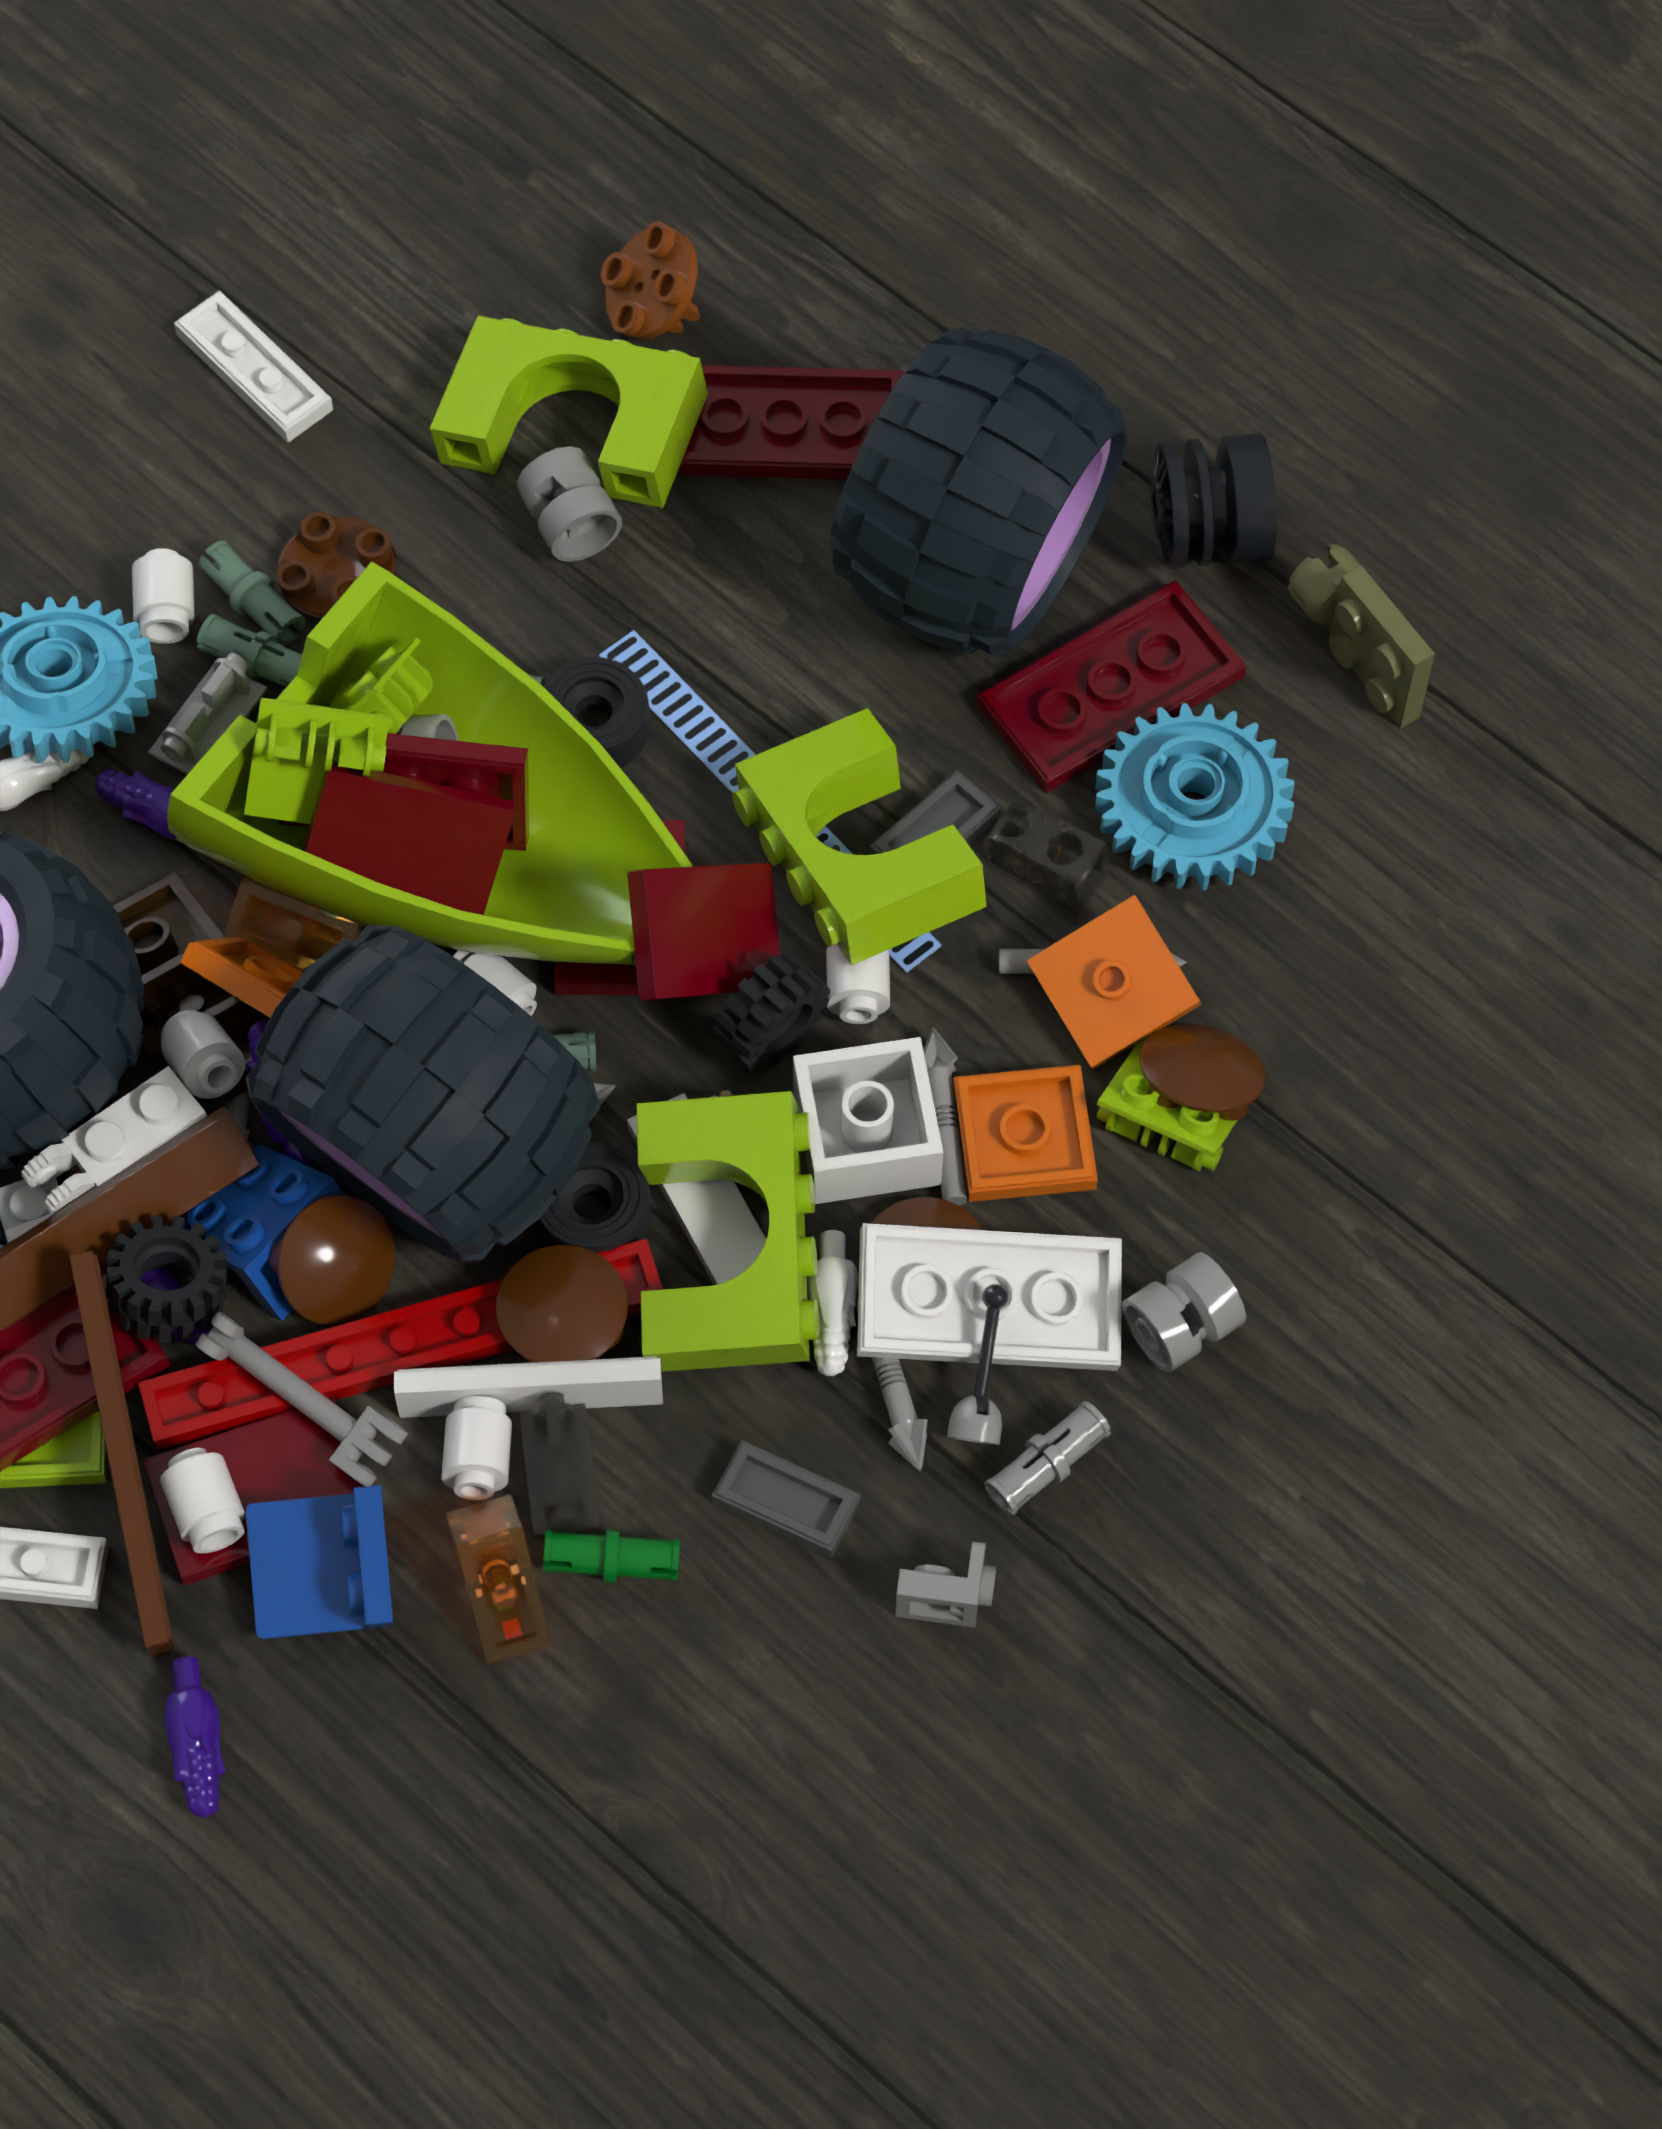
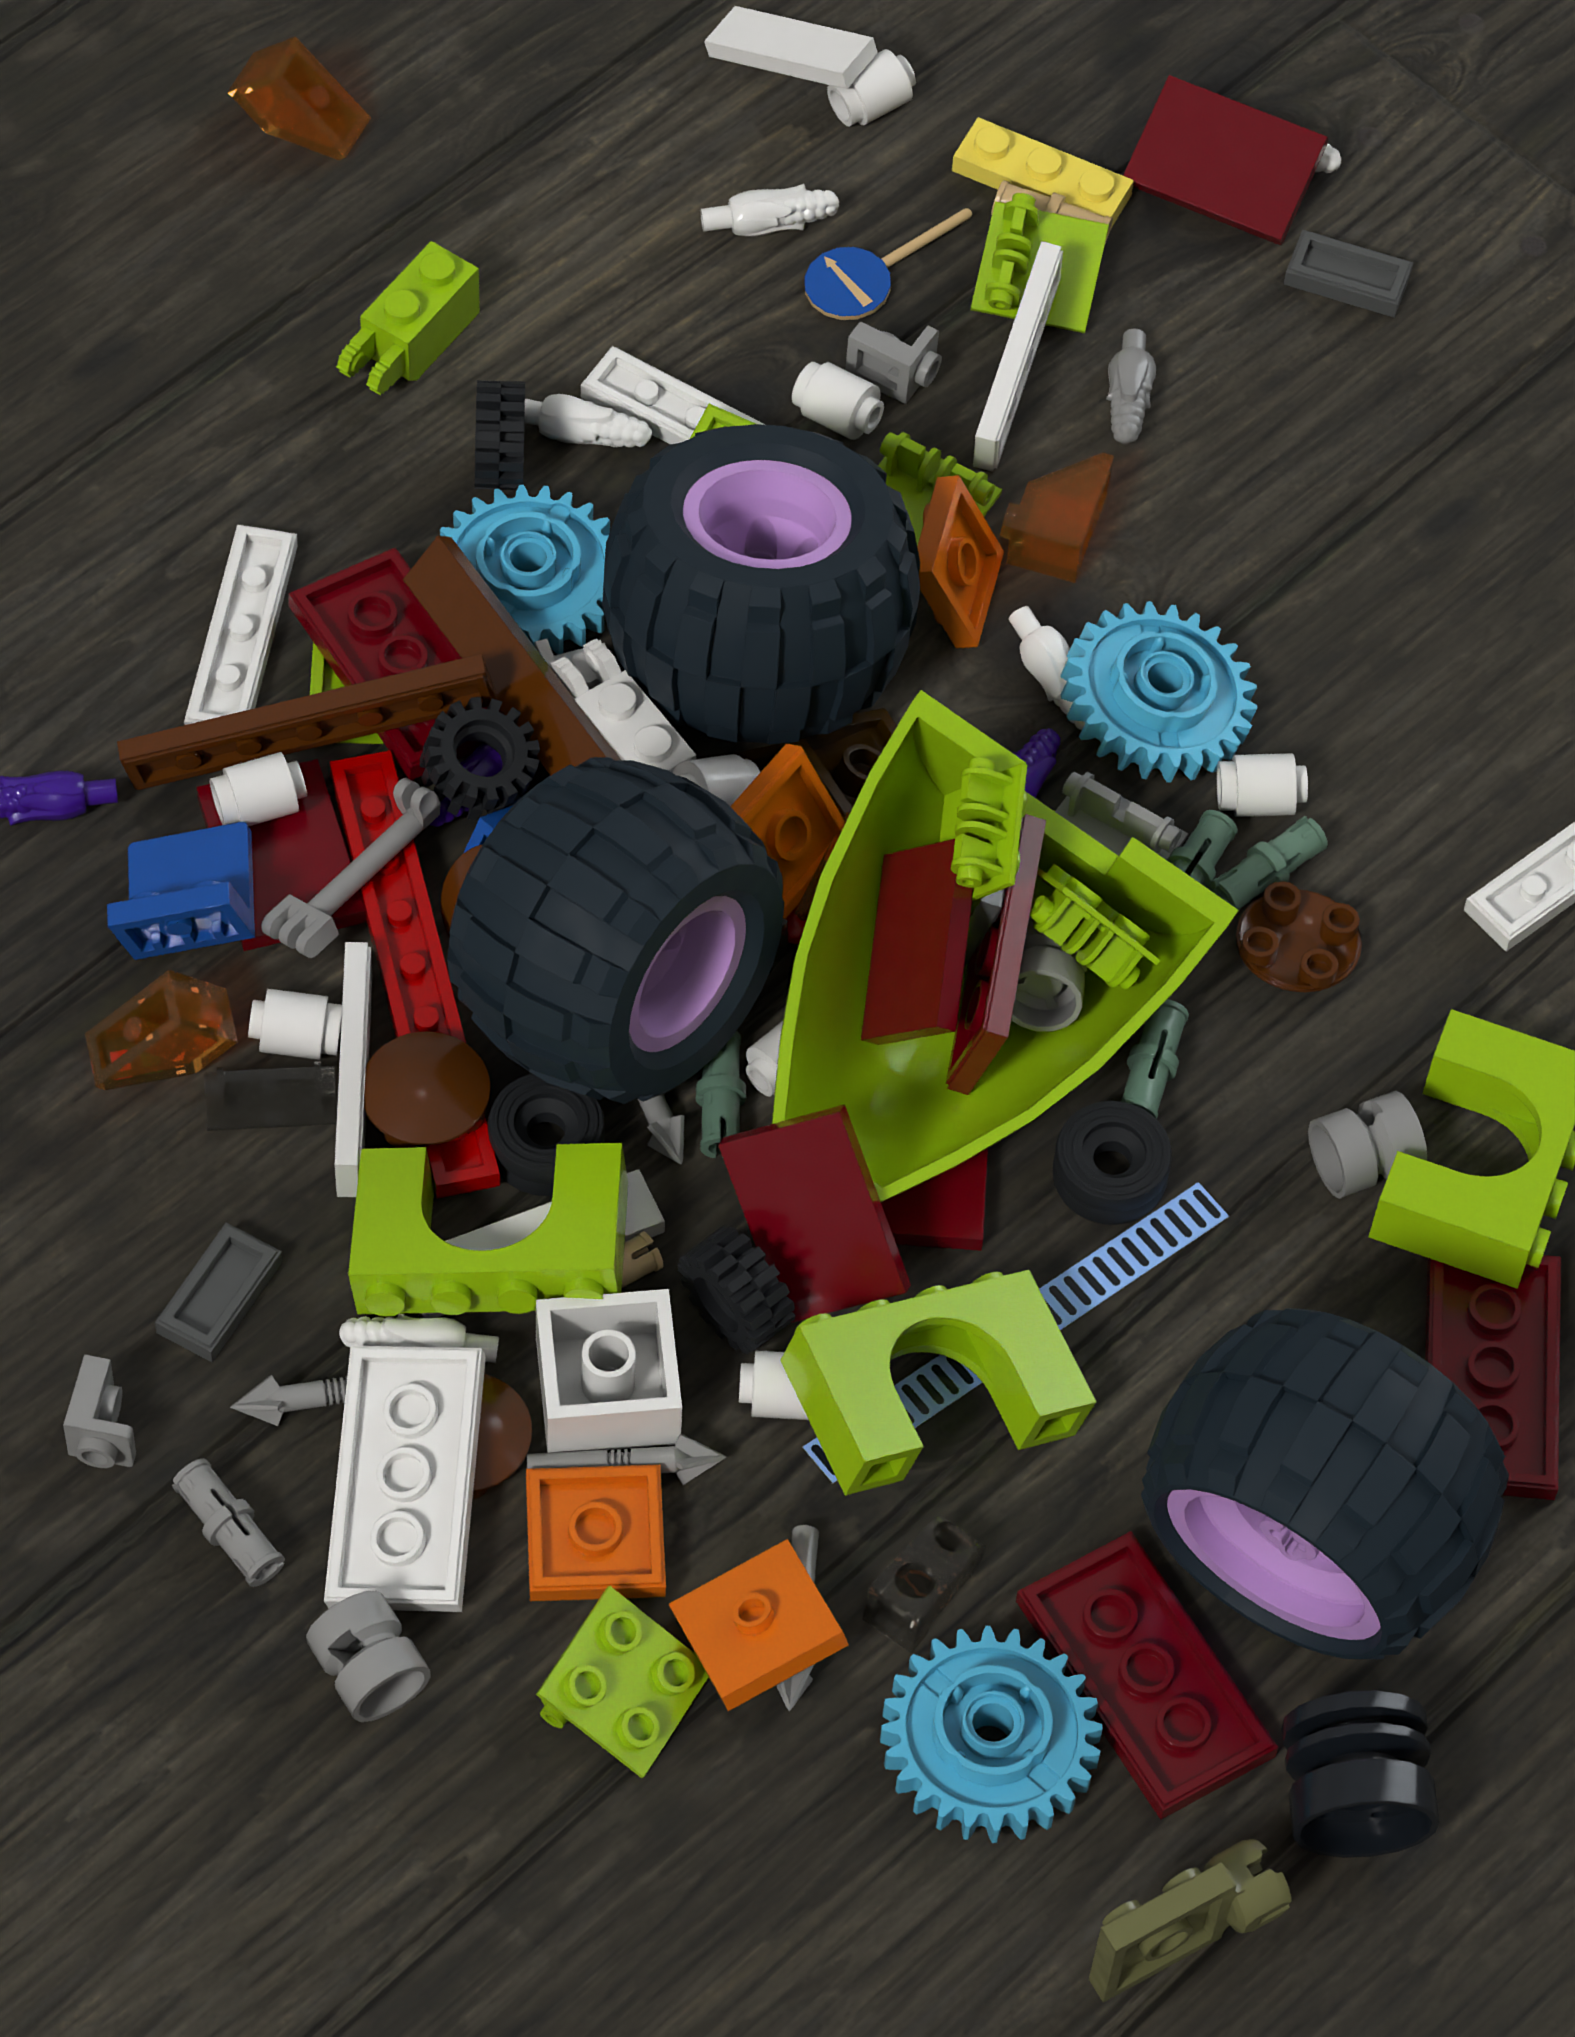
camera: 90 degrees right, 5 degrees down
green pin [543,1529,680,1583] -> none
dark grey tile [870,770,1001,855] -> none
hinge [947,1284,1009,1445] -> none
reddish brown dish [1139,1024,1266,1121] -> none

